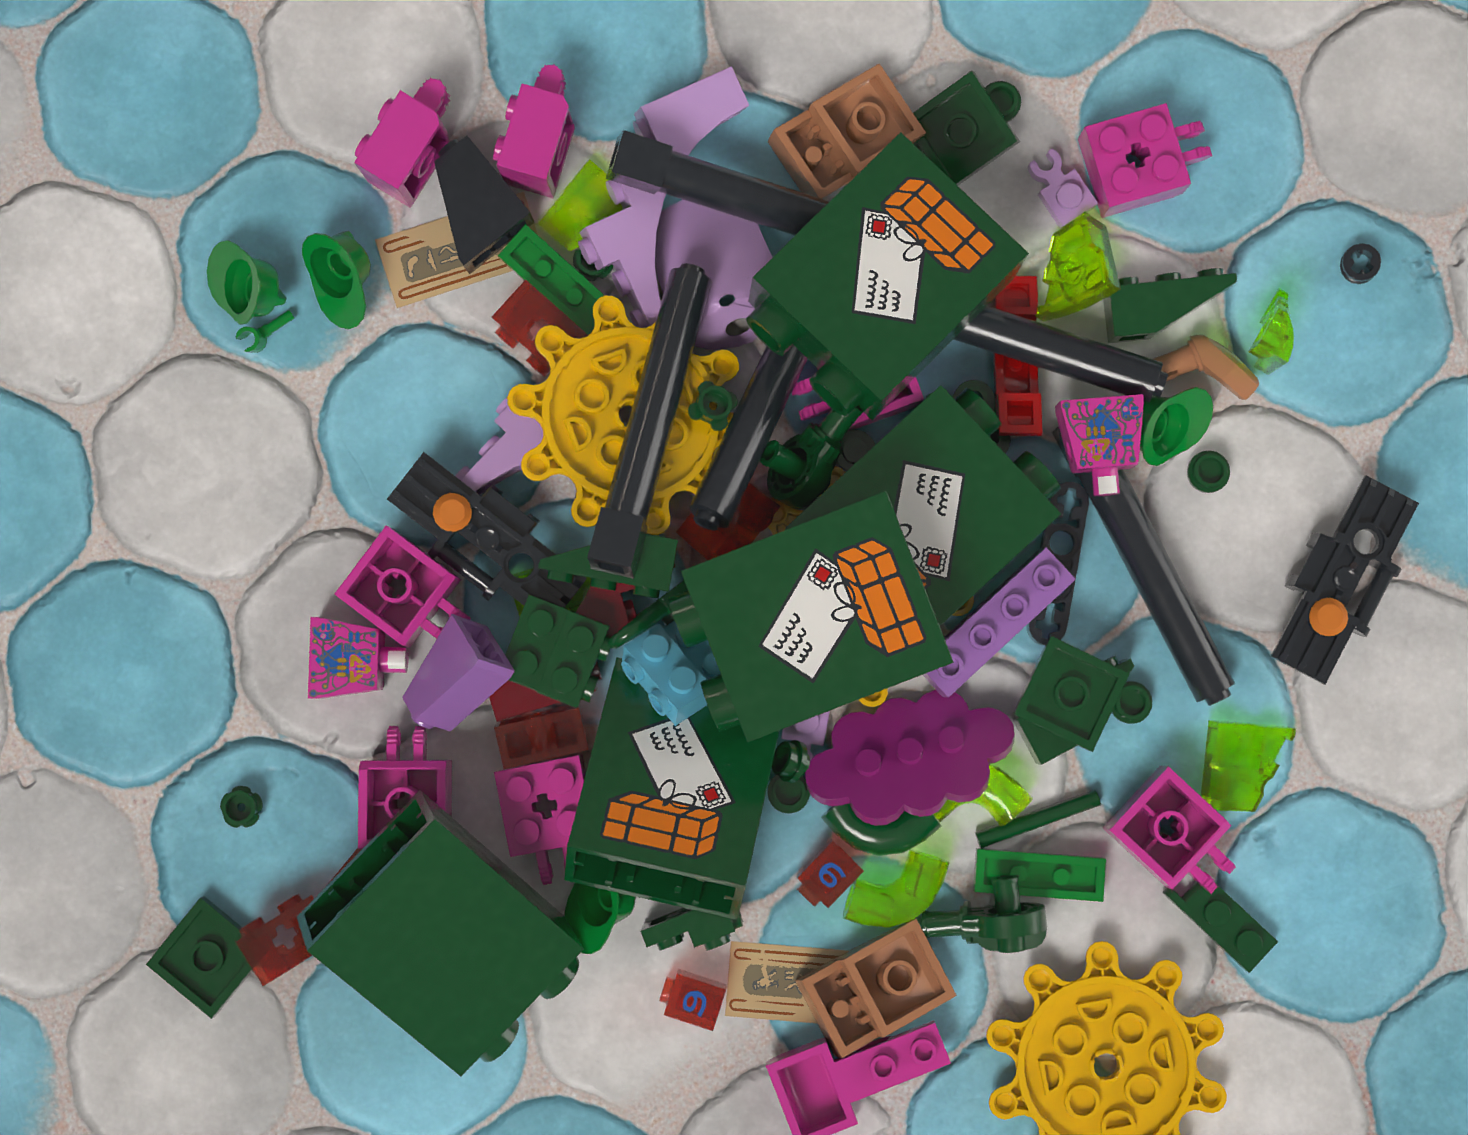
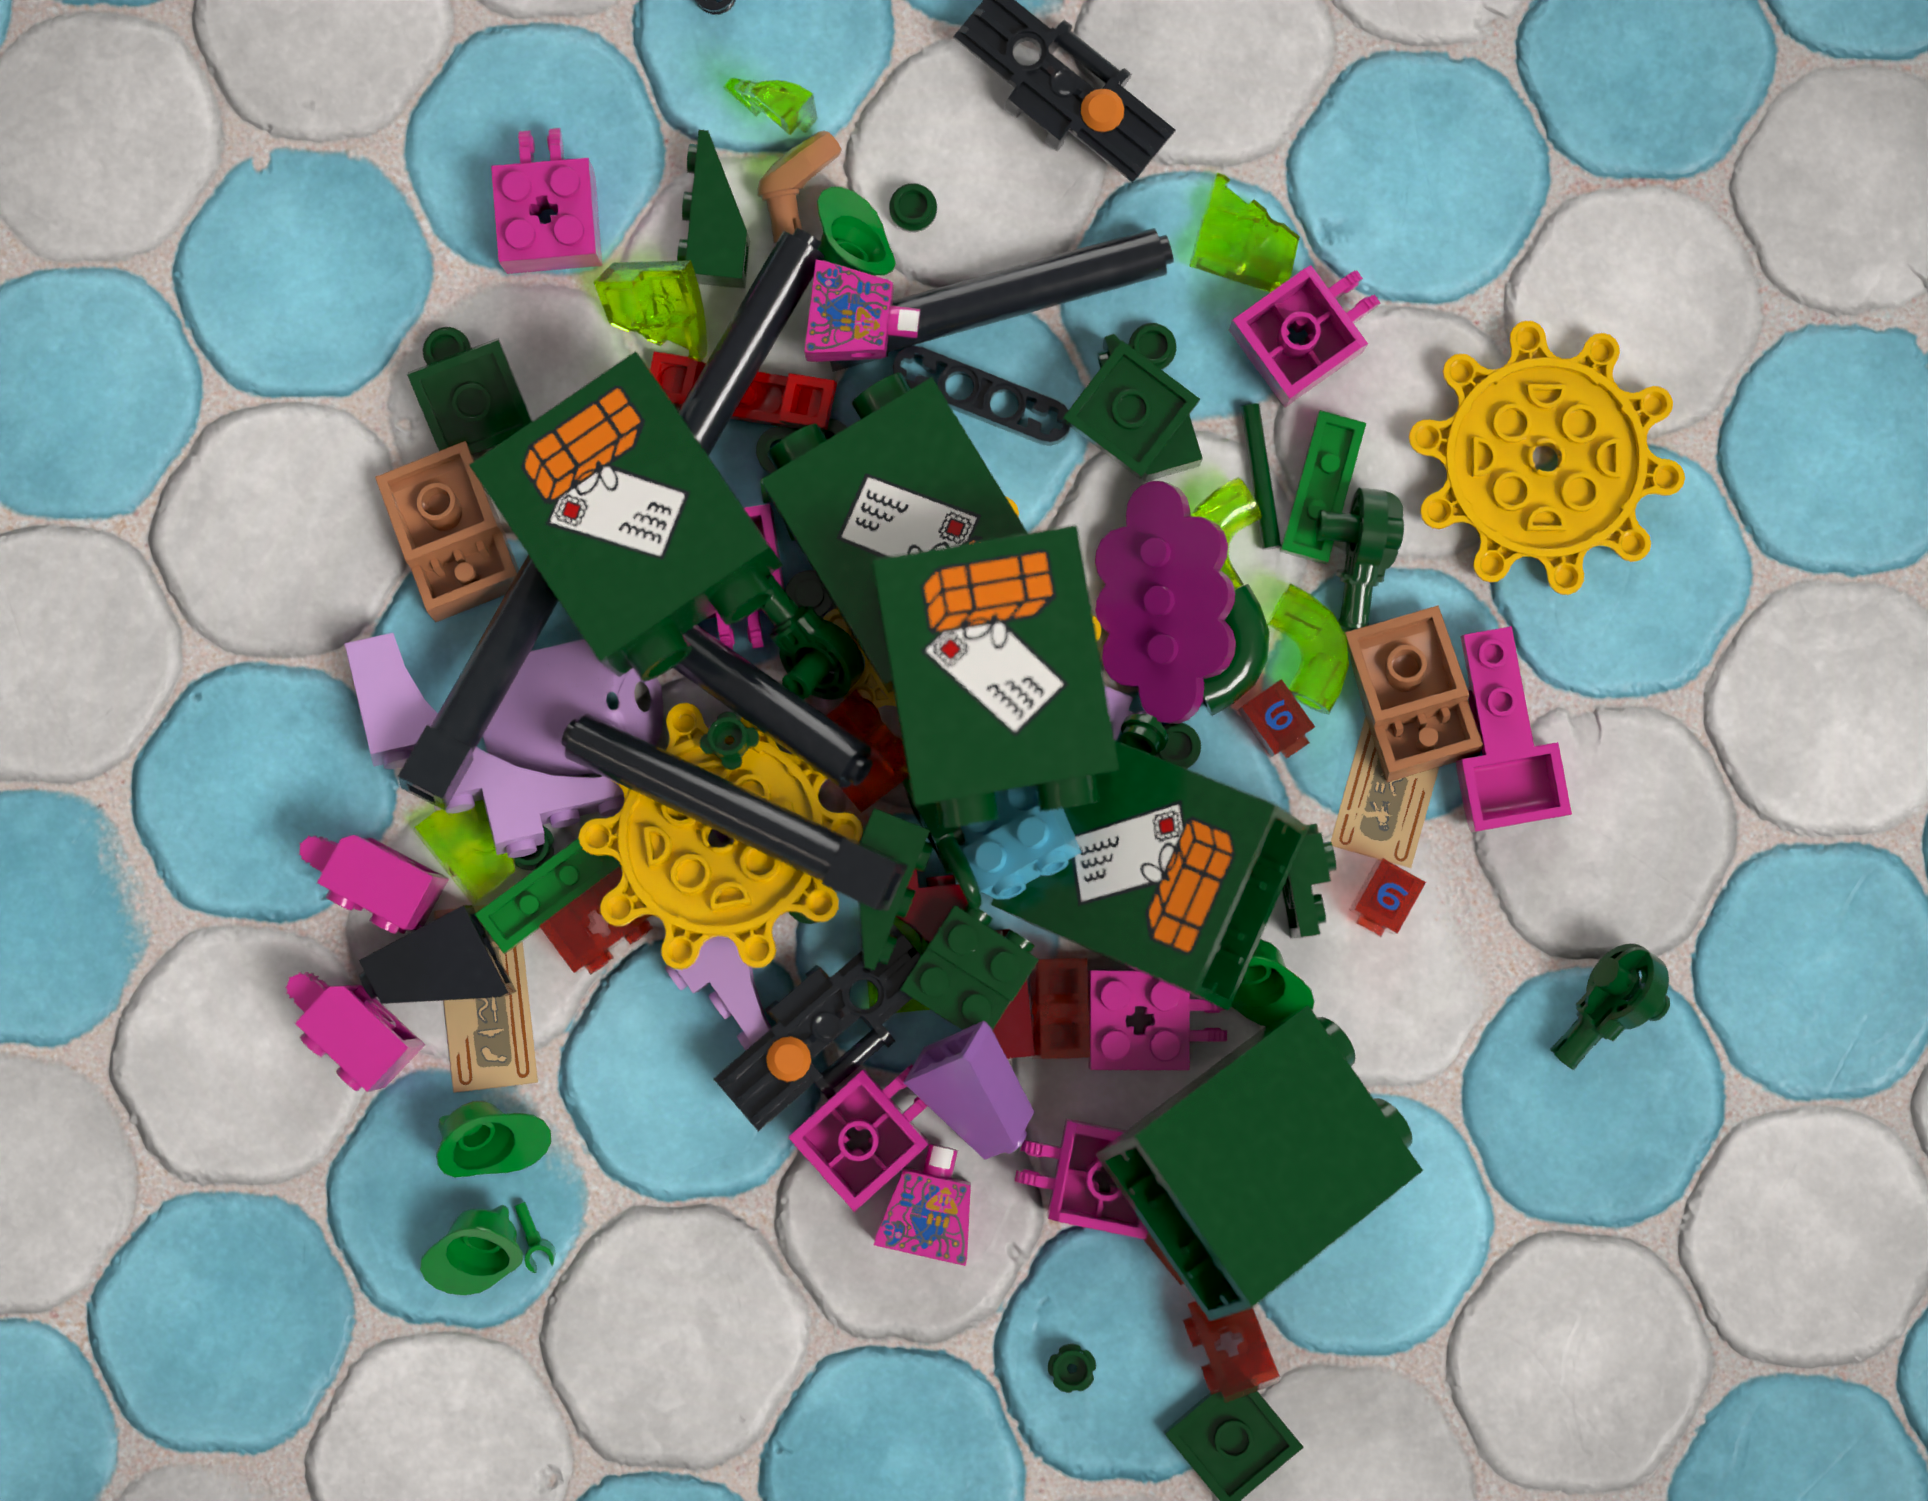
camera: 85 degrees left, 0 degrees up
medium lavender brick [923,547,1076,698] -> none
lavender plate [1028,149,1098,229] -> none
dark green hinge [1162,865,1278,973] -> none

